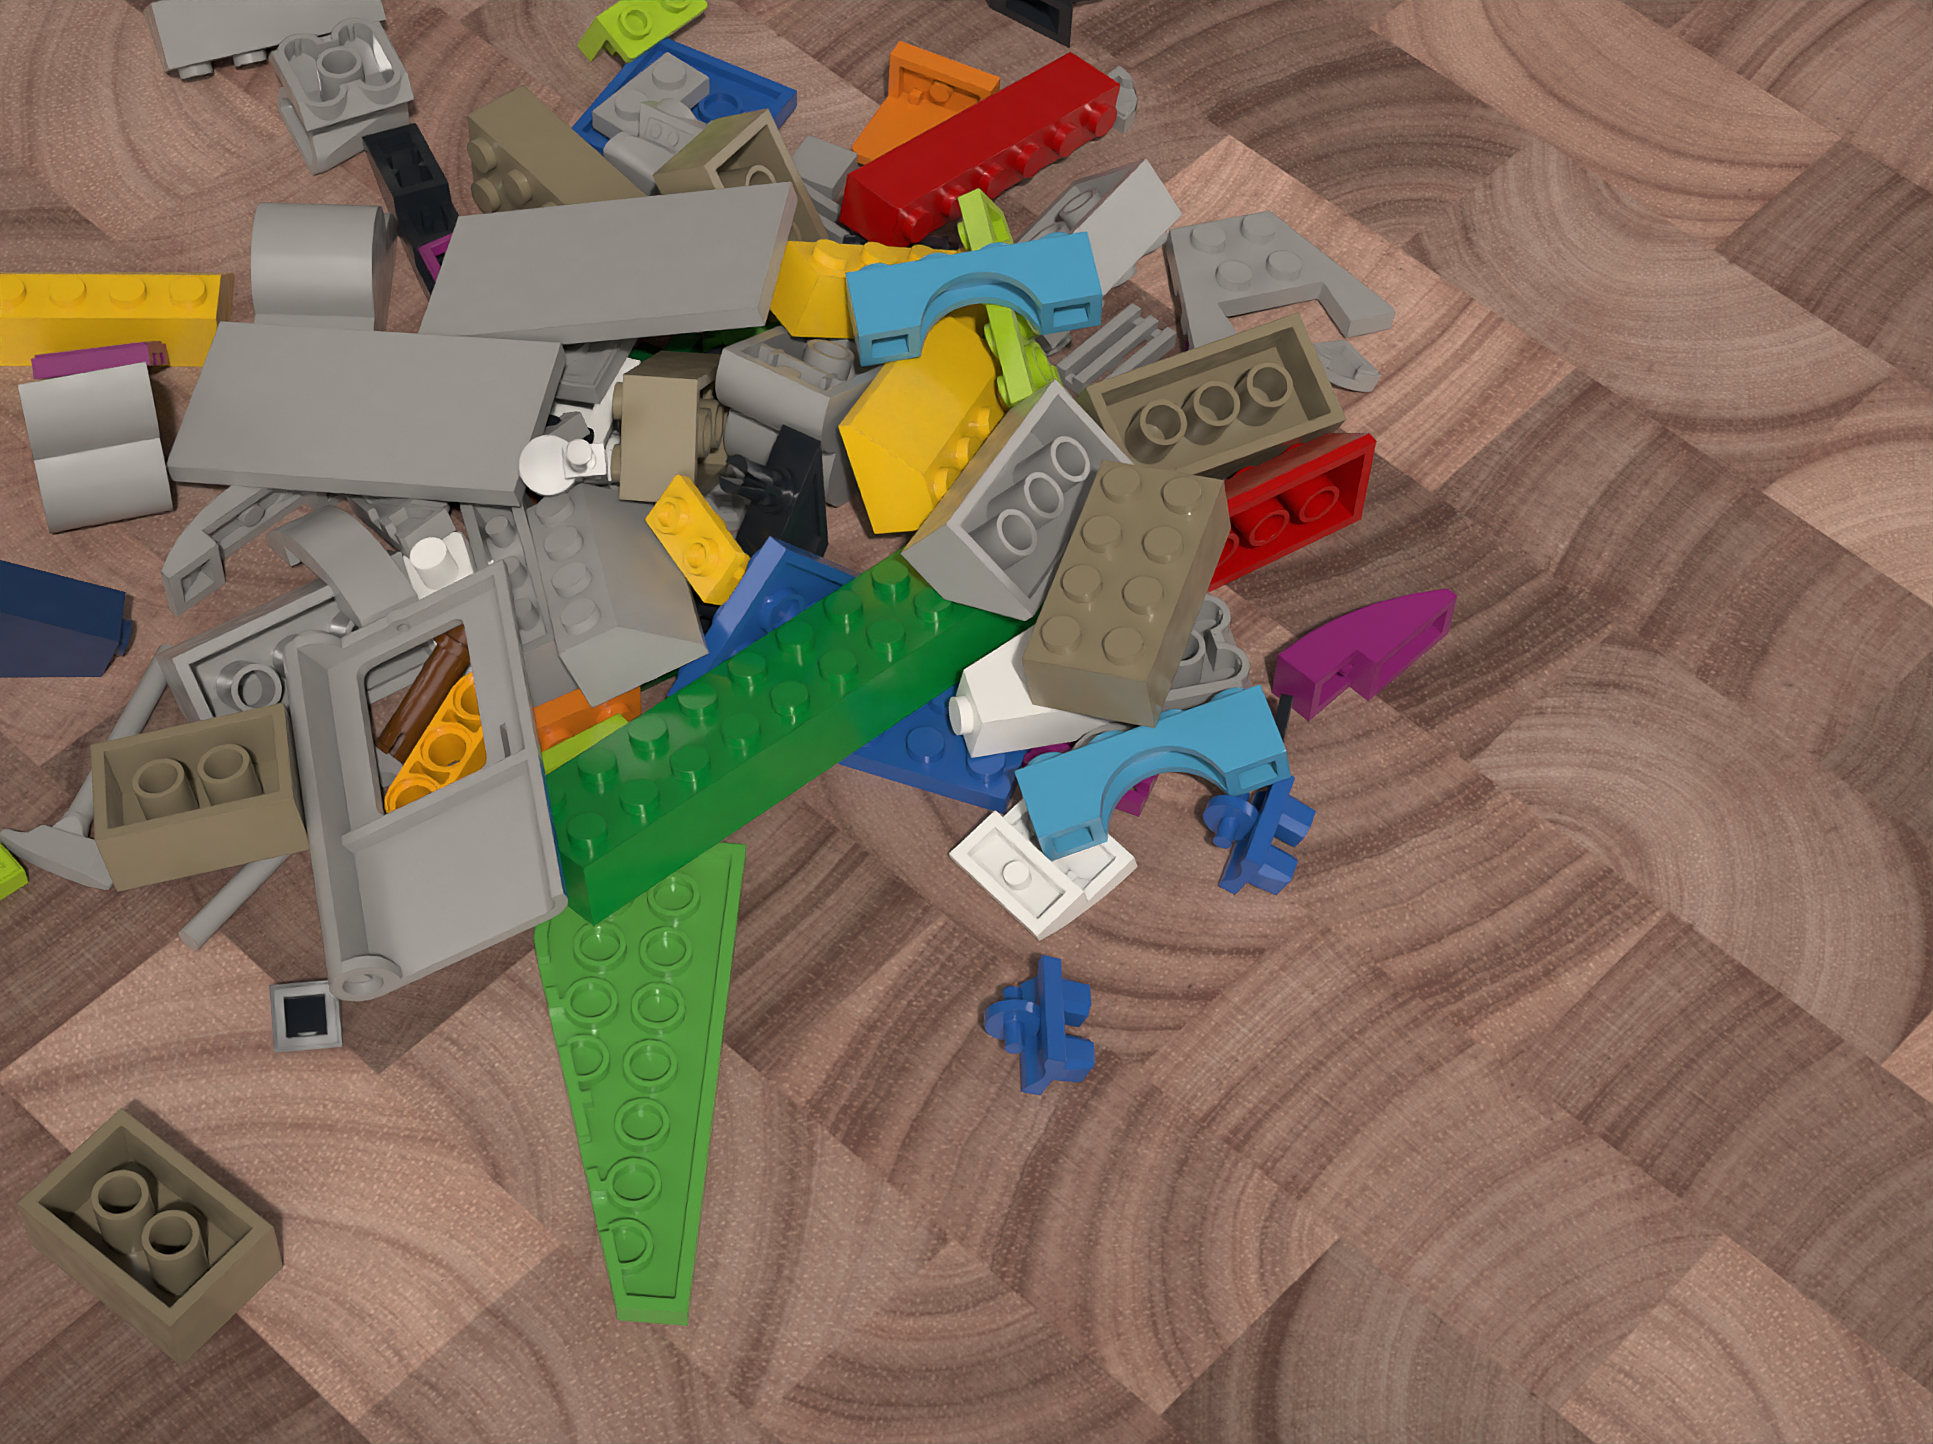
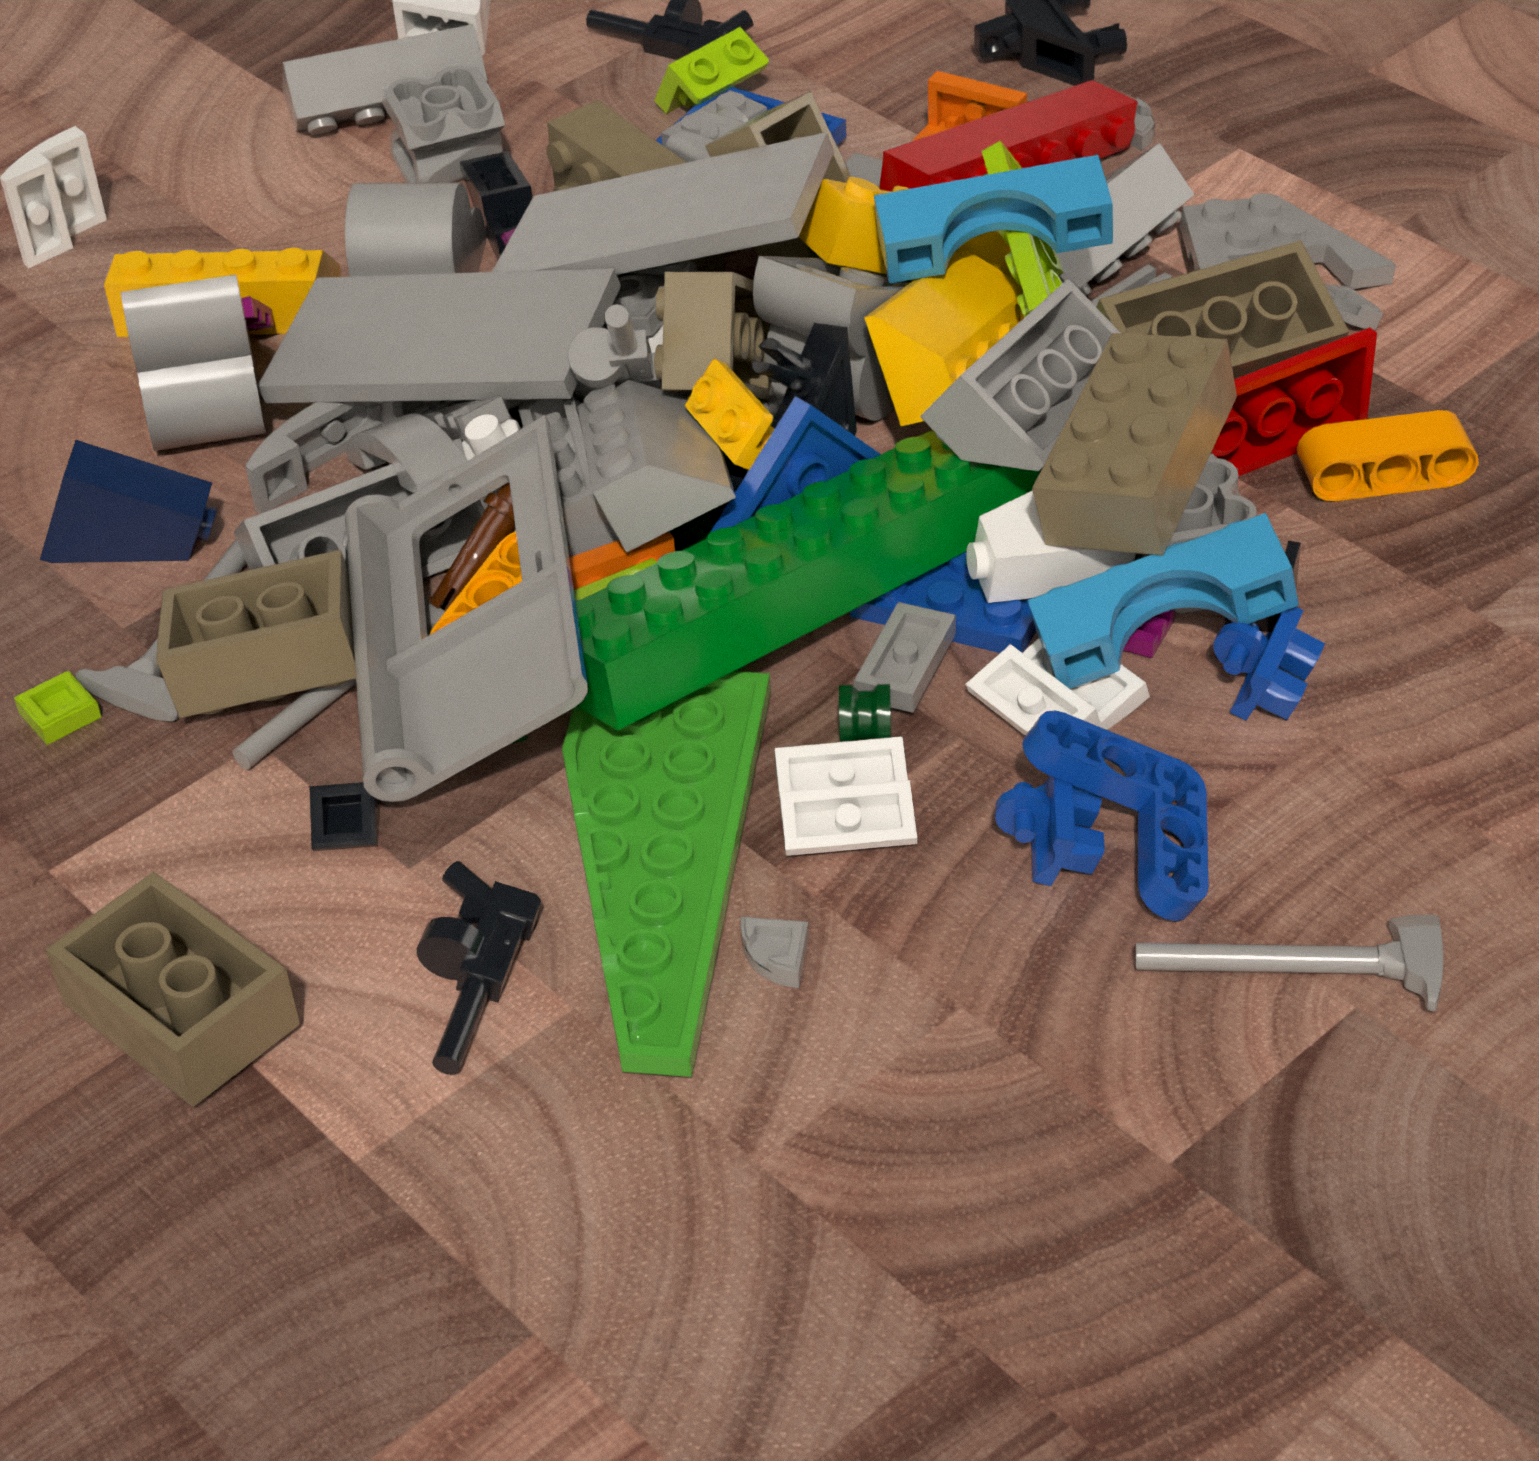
camera: 10 degrees right, 10 degrees down
magenta slope [1271,588,1457,721] -> none
none -> black piece [416,861,541,1075]
none -> light grey tile [740,917,809,988]
none -> white slope [775,737,917,856]
none -> dark green wheel [839,683,892,742]
none -> light grey plate [854,602,956,713]
none -> blue beam [1022,710,1209,921]
none -> light grey piece [1135,915,1444,1012]
none -> light orange beam [1297,410,1479,501]

